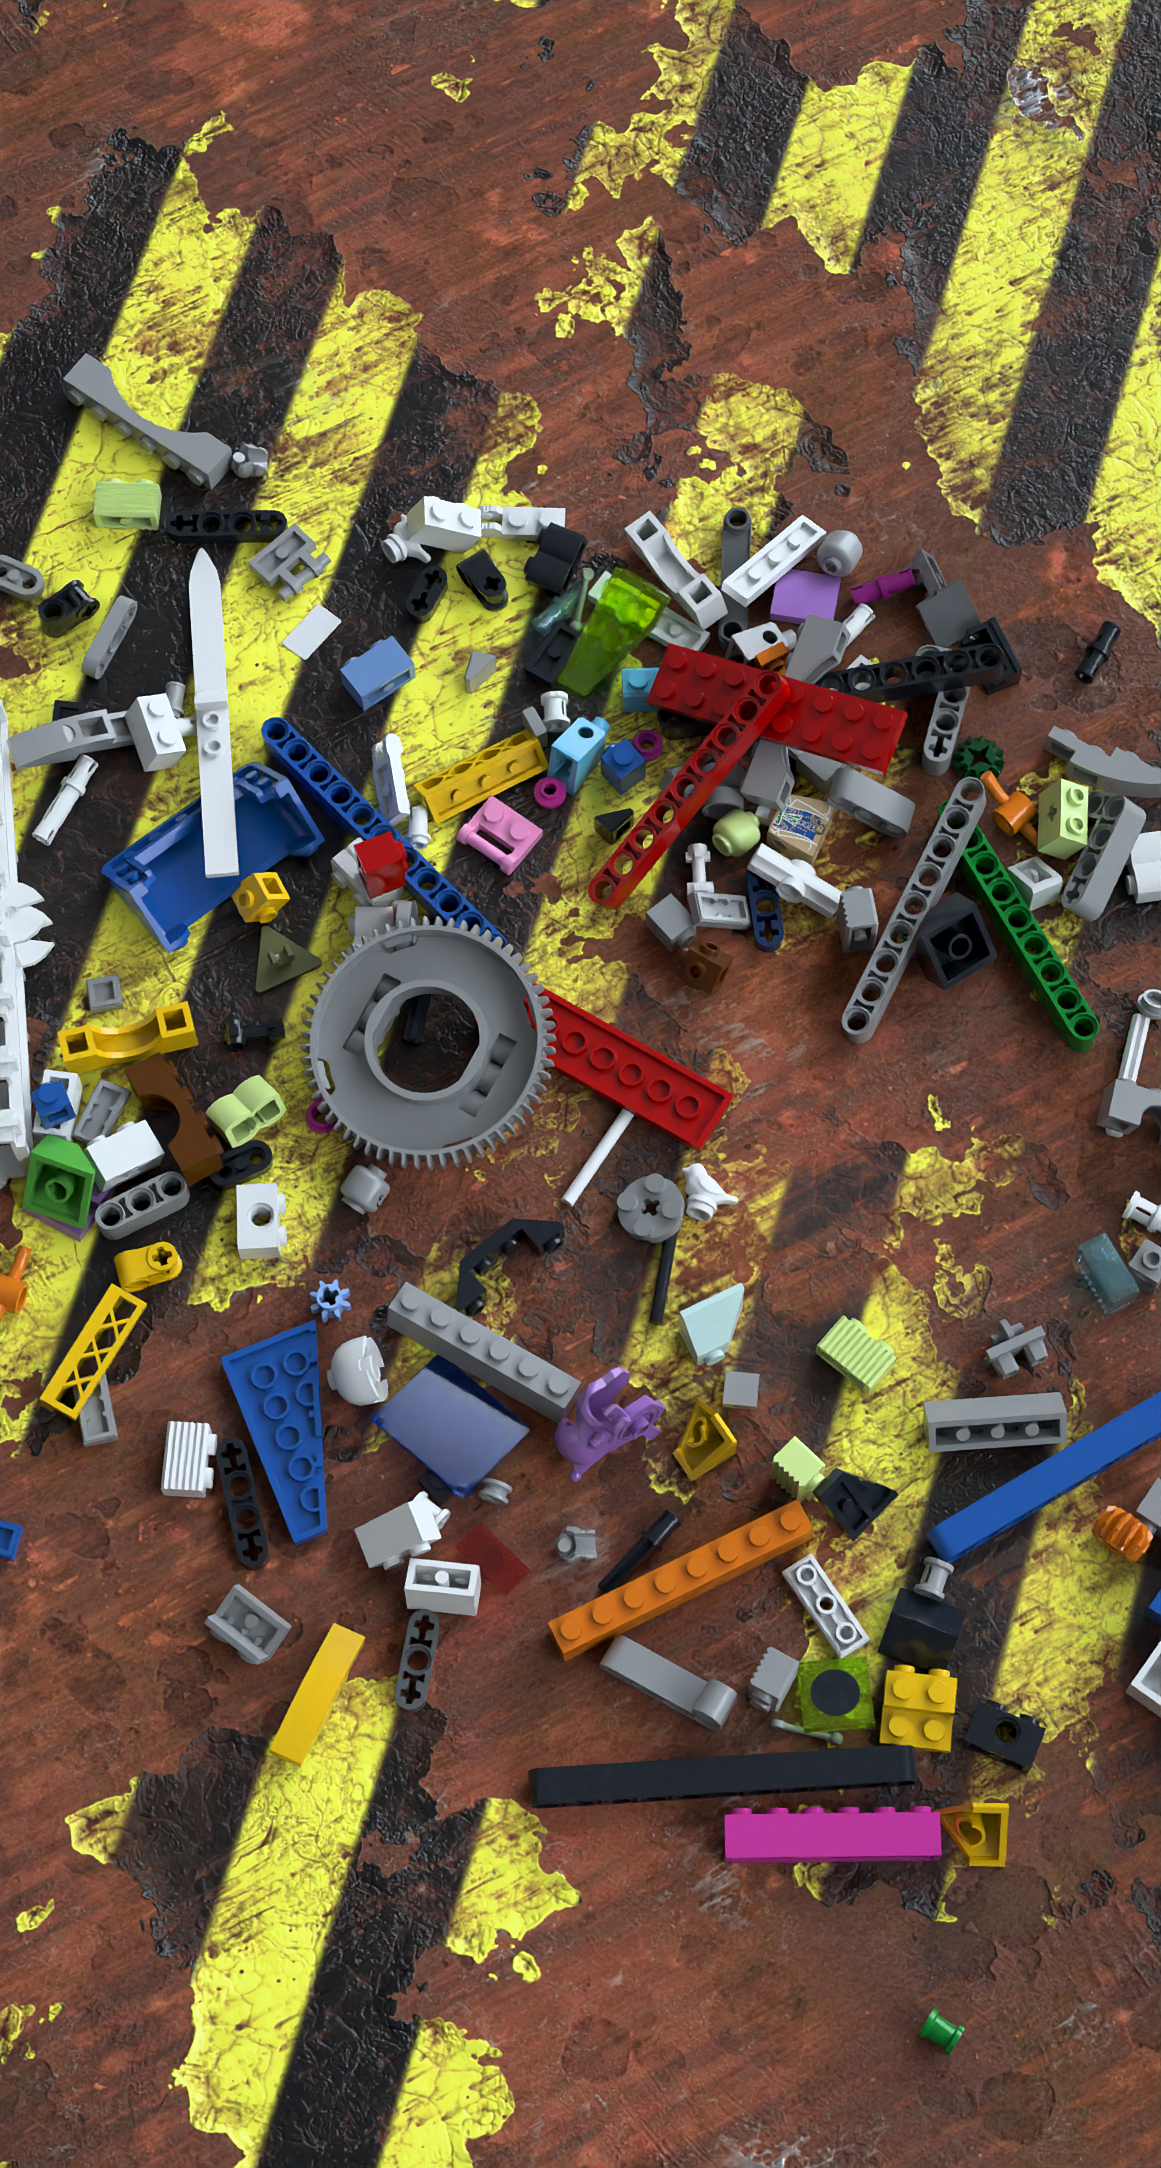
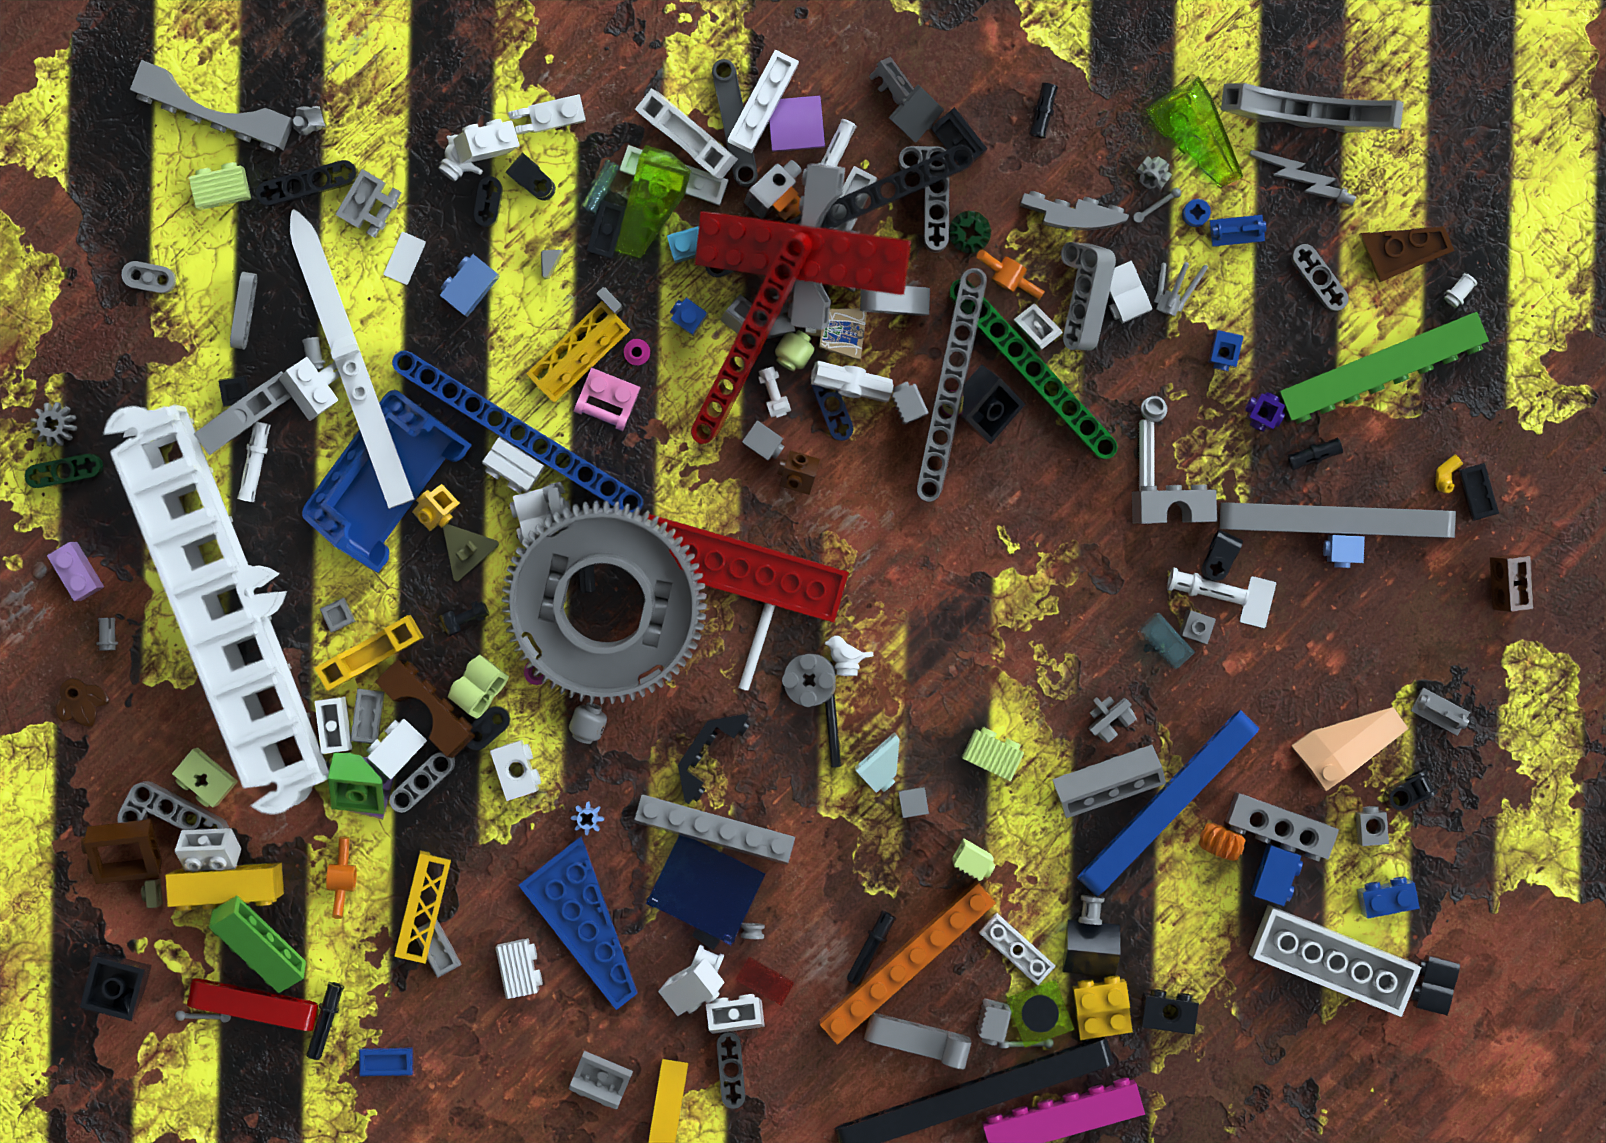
camera: 15 degrees left, 20 degrees up
blue brick [30,1080,76,1130] -> none
black piece [38,579,100,638] -> none
yellow piece [114,1242,182,1293] -> none
black beam [216,1438,270,1570] -> none
white cylinder [327,1335,388,1406] -> none
red brick [353,831,409,900] -> none
white hinge [371,733,410,827] -> none
white pin [405,806,431,850] -> none
black brick [523,522,588,598] -> none
white bush [541,691,571,733] -> none
medium azure torso [547,717,610,796] -> none
medium lavender helmet [554,1367,666,1482] -> none
light grey arm [555,1526,597,1564] -> none
hinge [570,568,594,632] -> none
black slope [594,808,634,845] -> none
dark pink plate [631,730,663,761] -> none
yellow slope [673,1399,737,1481] -> none
light grey plate [687,891,752,930] -> none
black wing [813,1468,899,1541] -> none
light grey head [816,530,863,577] -> none
magenta pin [850,568,917,607] -> none
yellow slope [932,1803,1009,1867] -> none
yellowish green brick [1038,779,1088,860] -> none

